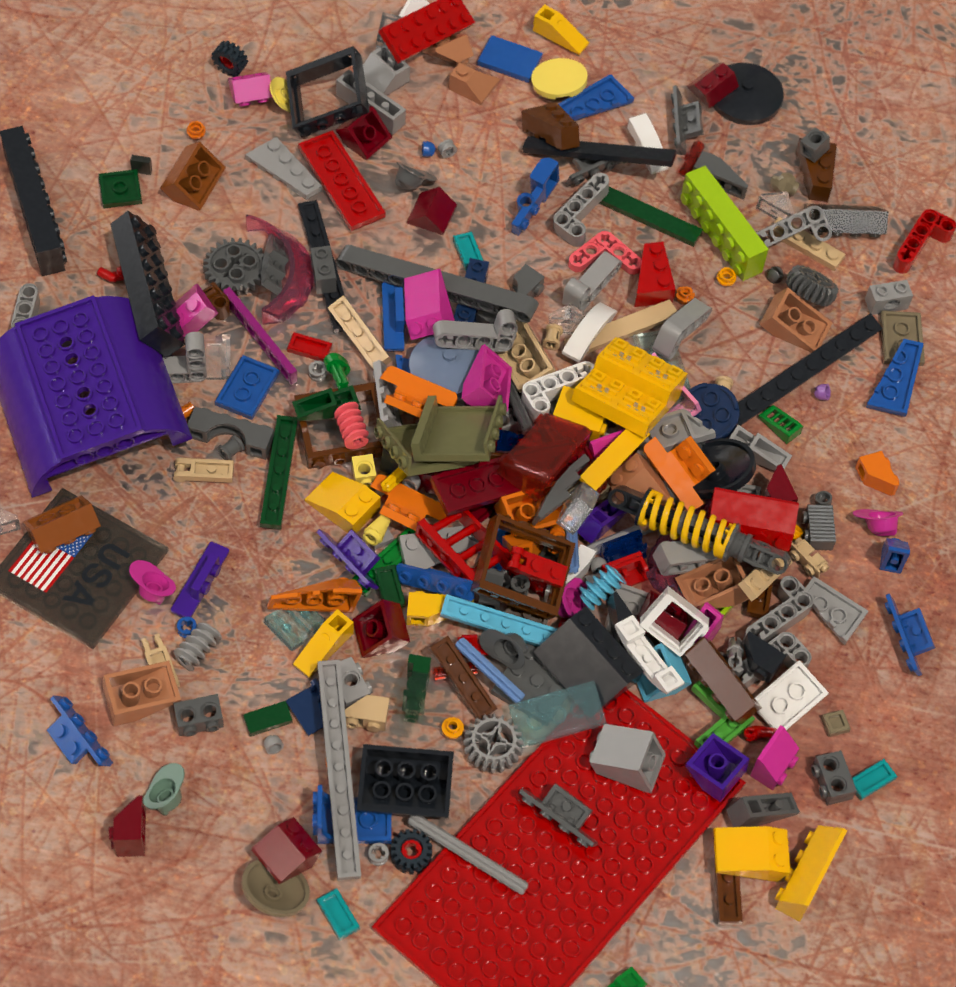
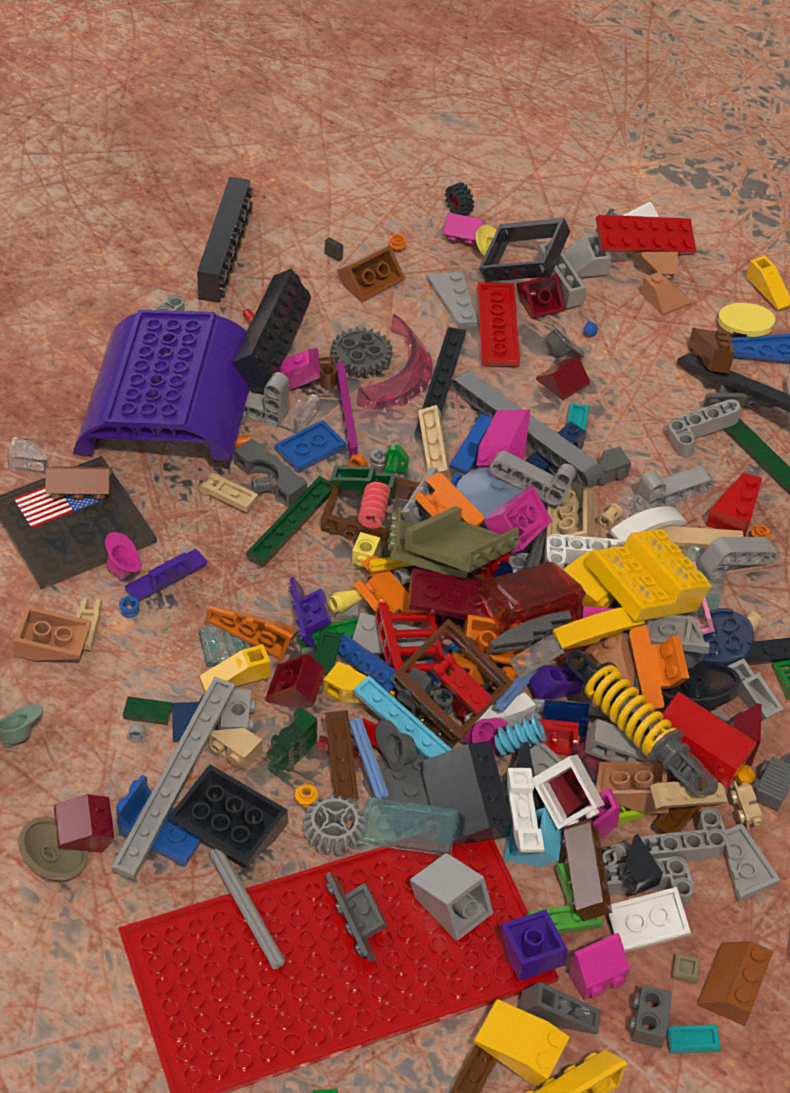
camera: 30 degrees right, 10 degrees down
dark green tile [98,169,142,209] -> none
dark grey brick [173,694,224,736] -> none
light grey piece [174,622,222,671] -> none
dark grey slope [261,233,289,295] -> none
red tile [287,332,332,362] -> none
yellow slope [305,472,381,533] -> none
dark grey brick [310,246,336,294] -> none
teal tile [317,888,360,941] -> none
light grey bush [368,843,389,866] -> none
black bush [391,829,432,875] -> none
light grey bush [438,139,457,158] -> none
blue tile [477,35,543,83] -> none
blue plate [511,158,559,236] -> none
coral beam [568,231,641,275] -> none
red arm [743,725,777,742] -> none
none -> orange plate [348,454,368,467]
none -> dark orange slope [698,941,774,1026]

